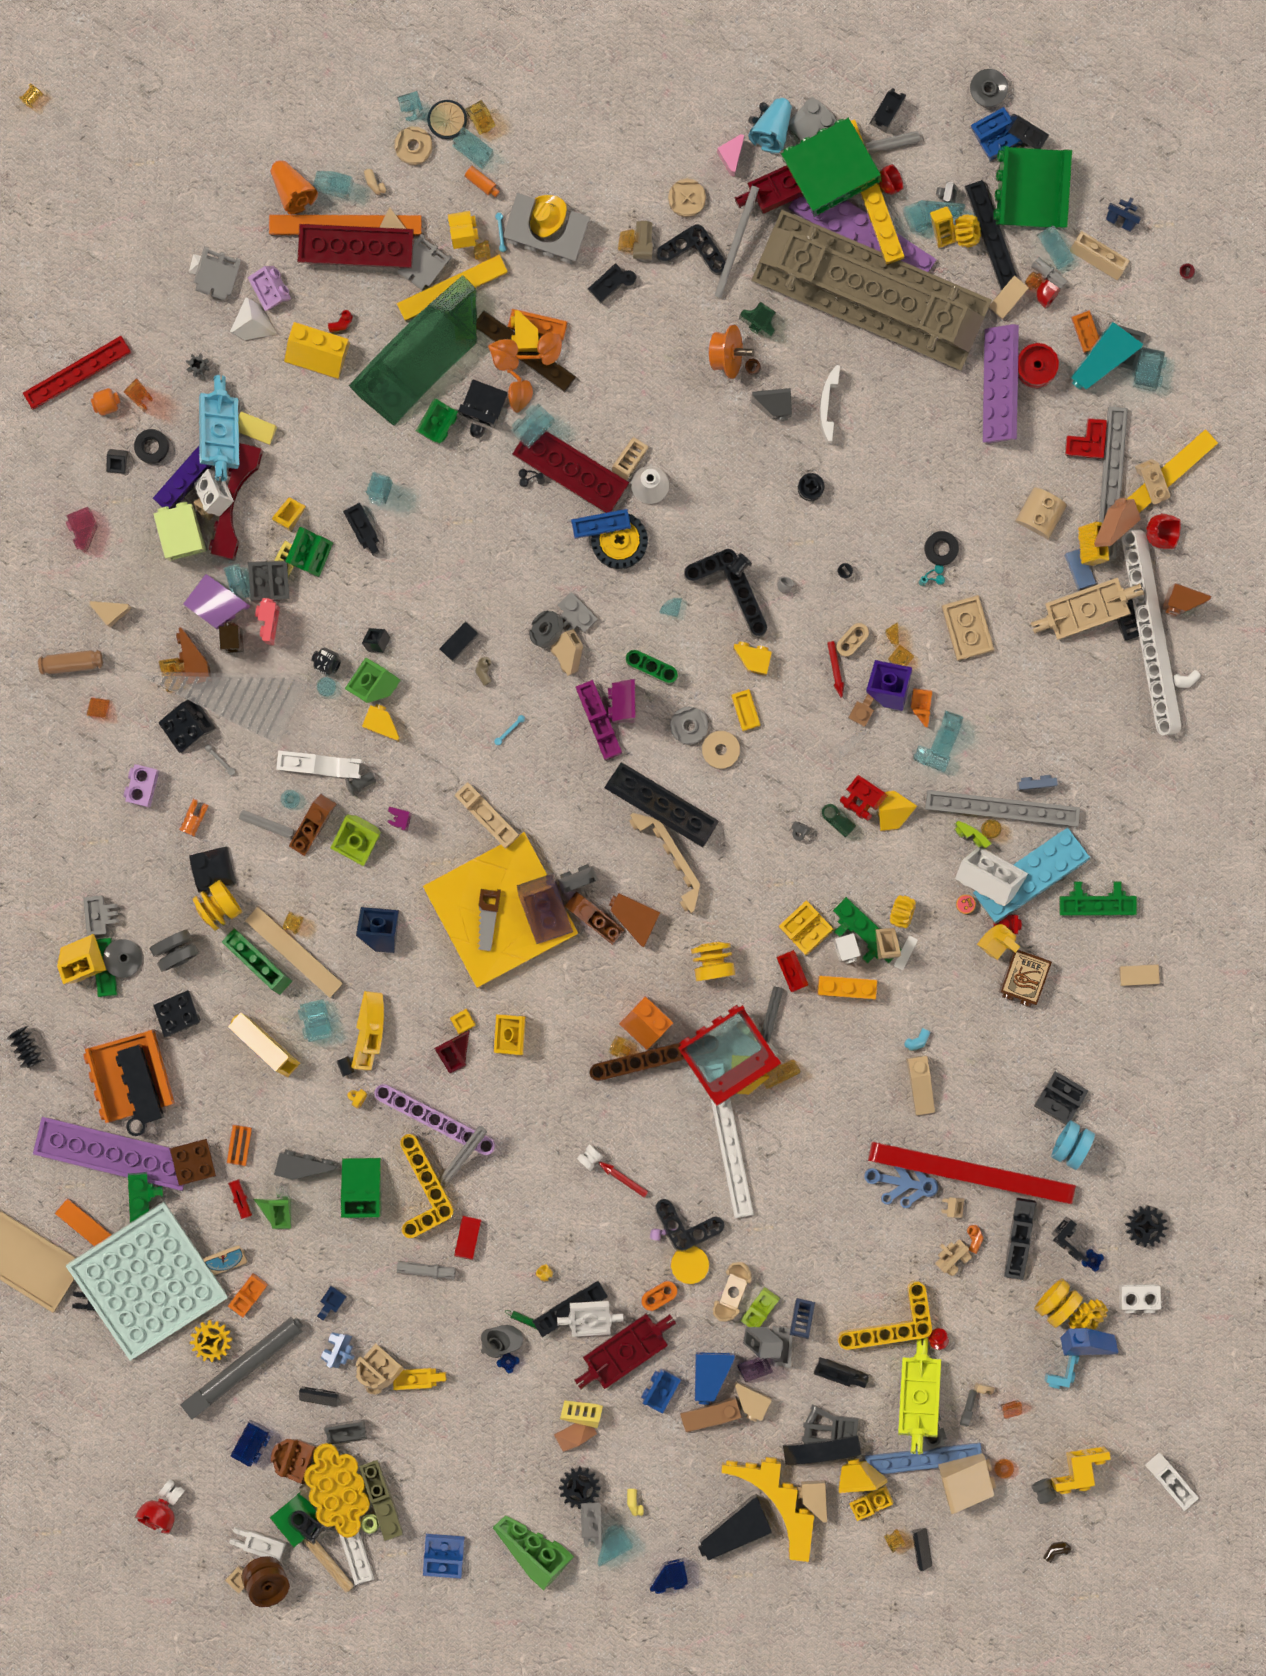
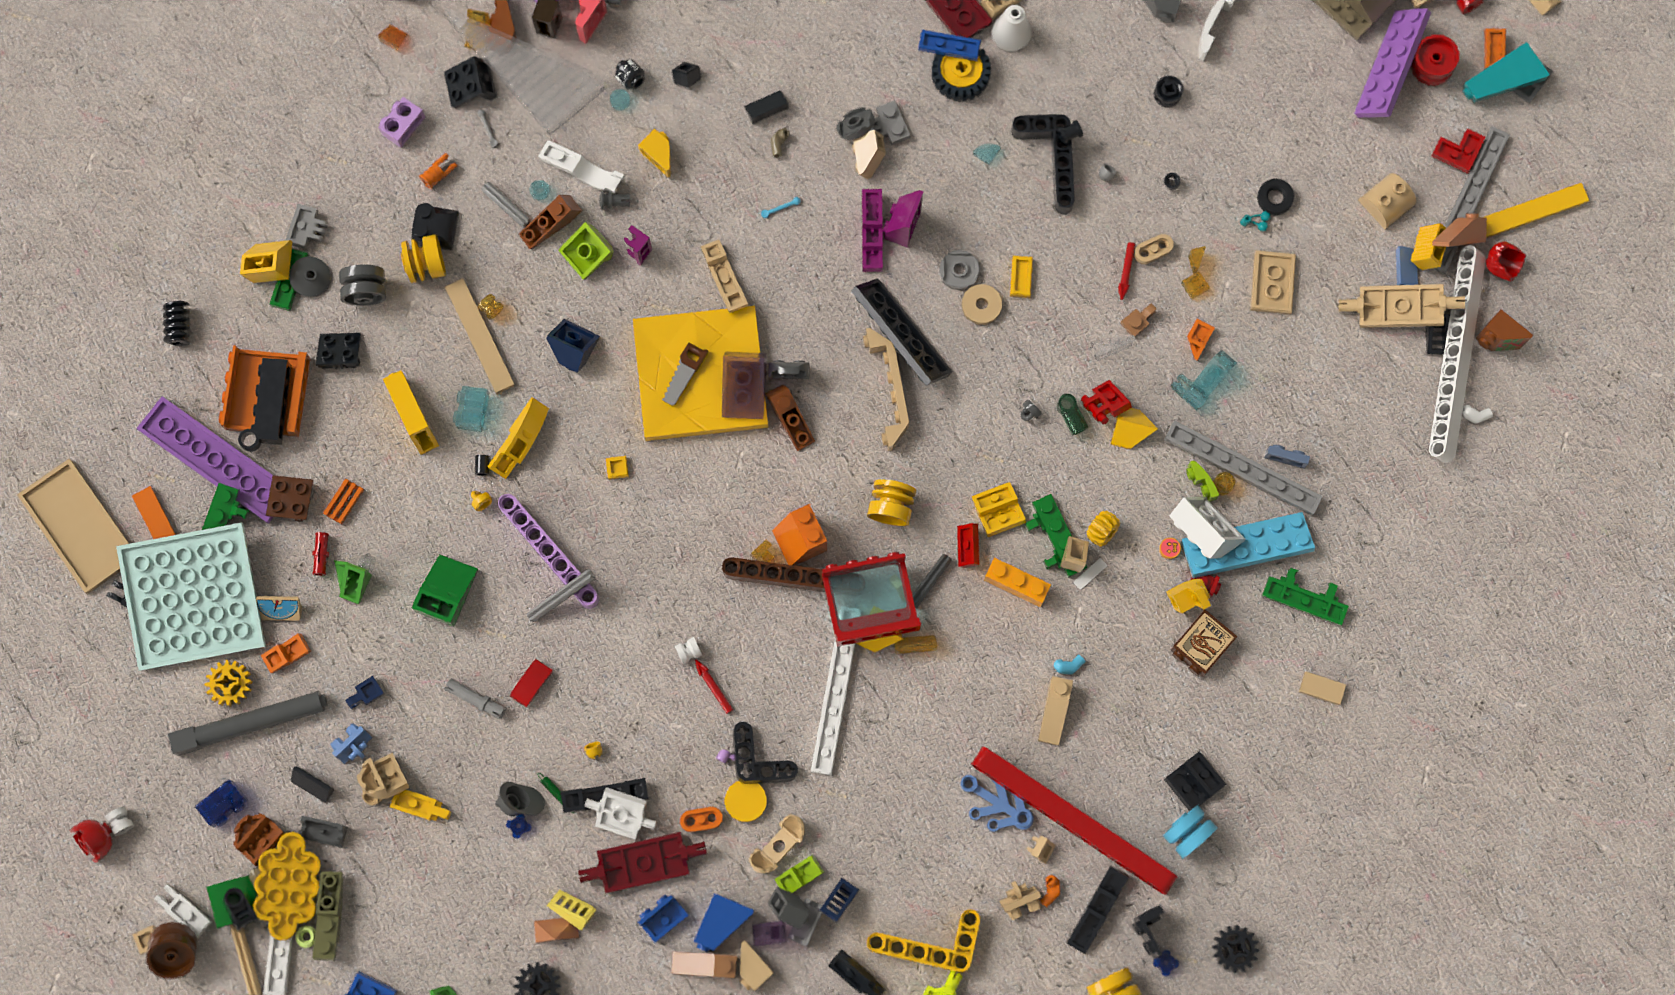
camera: 20 degrees right, 10 degrees down
green slope [222,928,292,995] -> none
dark grey slope [274,1149,337,1180] -> none
bright green slope [345,658,401,703] -> none
yellow beam [400,1133,454,1238] -> none
dark red slope [434,1030,470,1074] -> none
yellow slope [494,1014,526,1055] -> none
dark orange slope [609,893,660,947] -> none
green beam [626,650,678,685] -> none
yellow slope [733,641,772,676] -> none
white brick [833,933,861,964] -> none
dark purple slope [866,660,912,711] -> none
red wheel [928,1328,949,1350] -> none
clear light blue brick [1132,347,1167,392] -> none
tan bracket [1135,459,1170,504] -> none
dark red hinge [1179,263,1195,280] -> none

